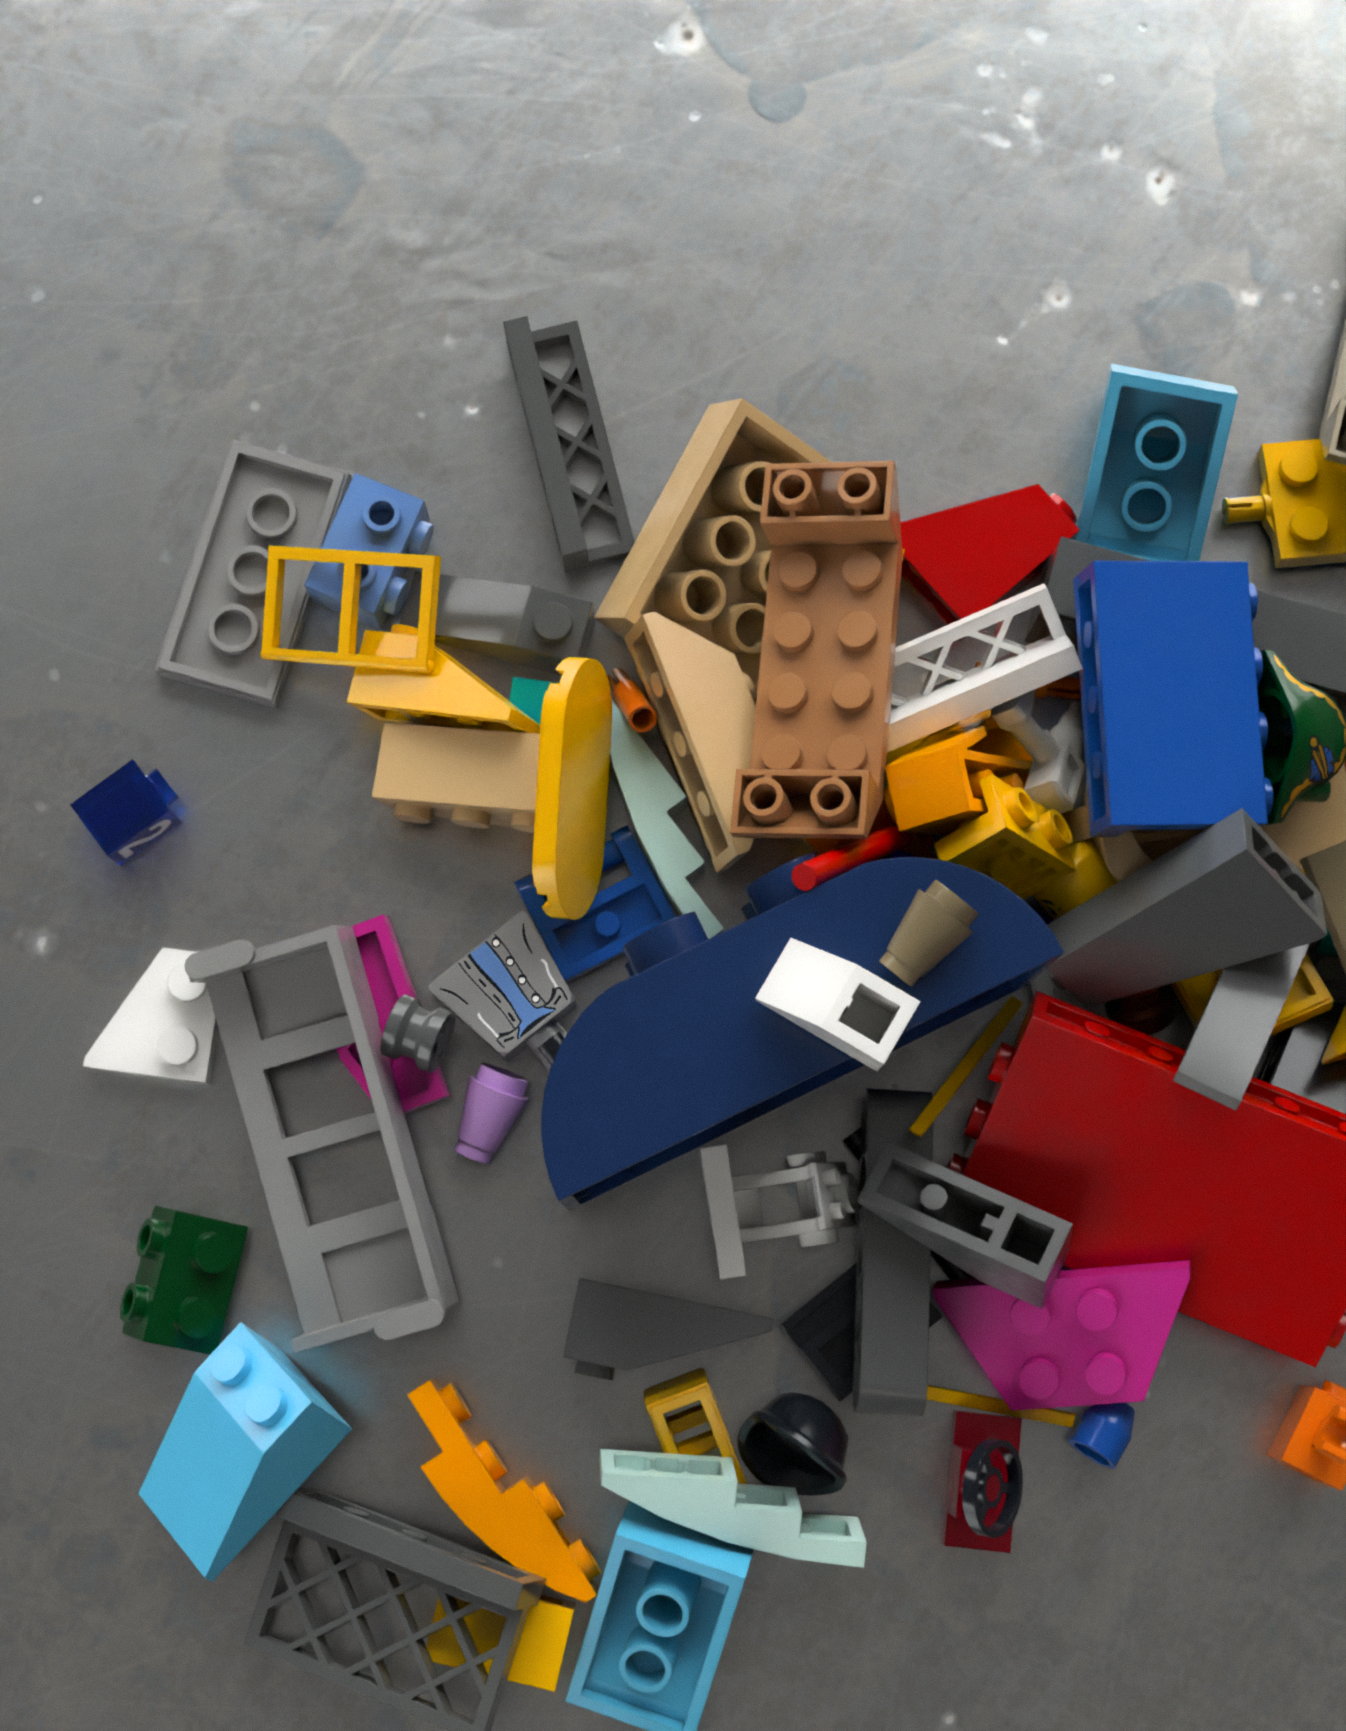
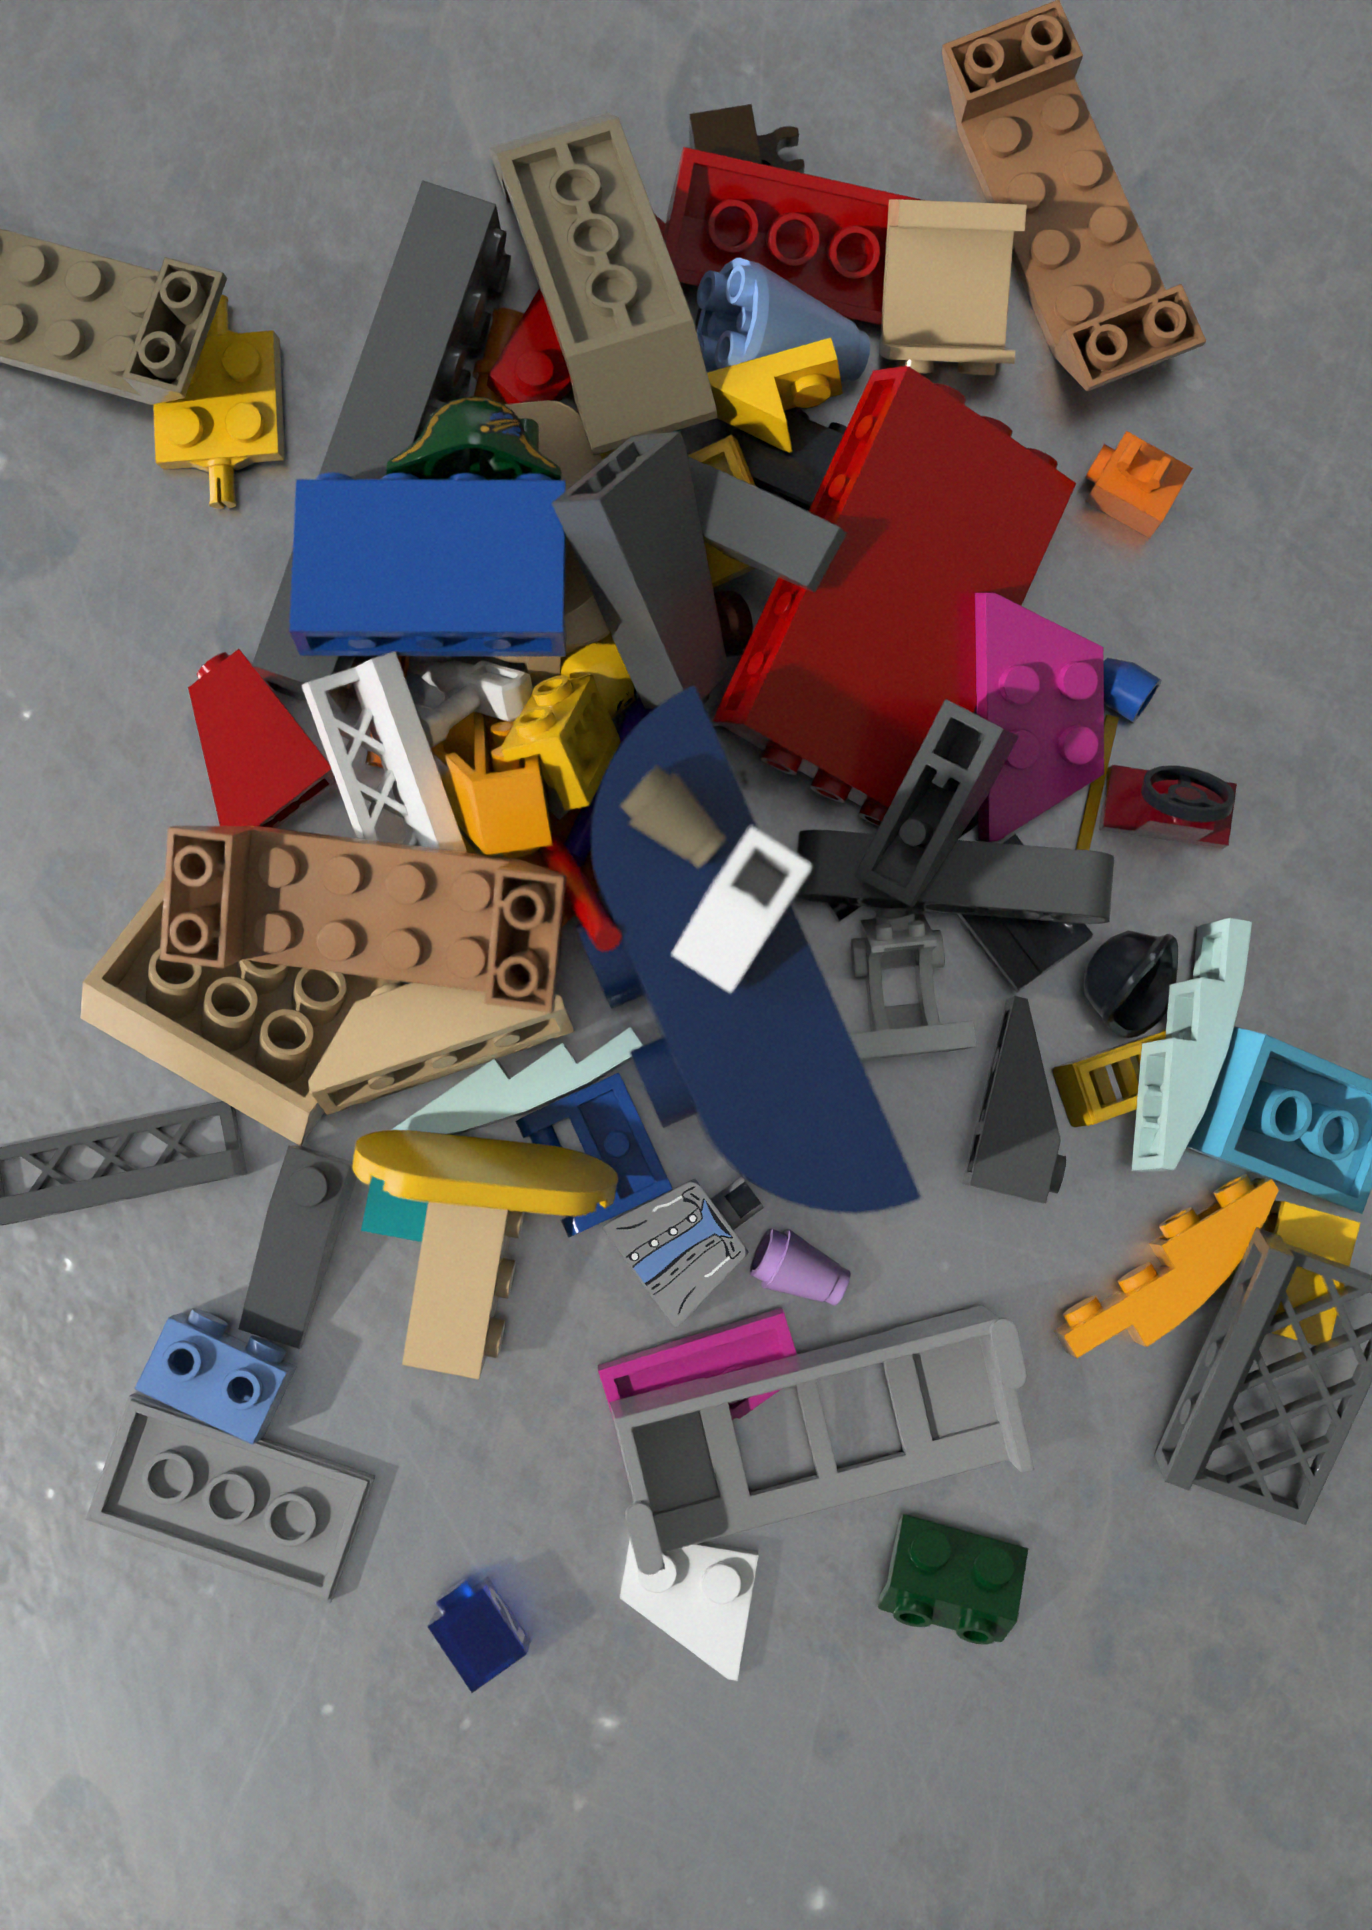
camera: 90 degrees left, 5 degrees up
medium azure slope [138,1322,352,1582] -> none
yellow window [260,545,441,673] -> none
yellow slope [347,624,540,734] -> none
dark grey wheel [380,994,456,1073] -> none
orange pin [607,668,657,733] -> none
yellow piece [908,996,1023,1137] -> none
medium azure slope [1075,364,1238,561] -> none

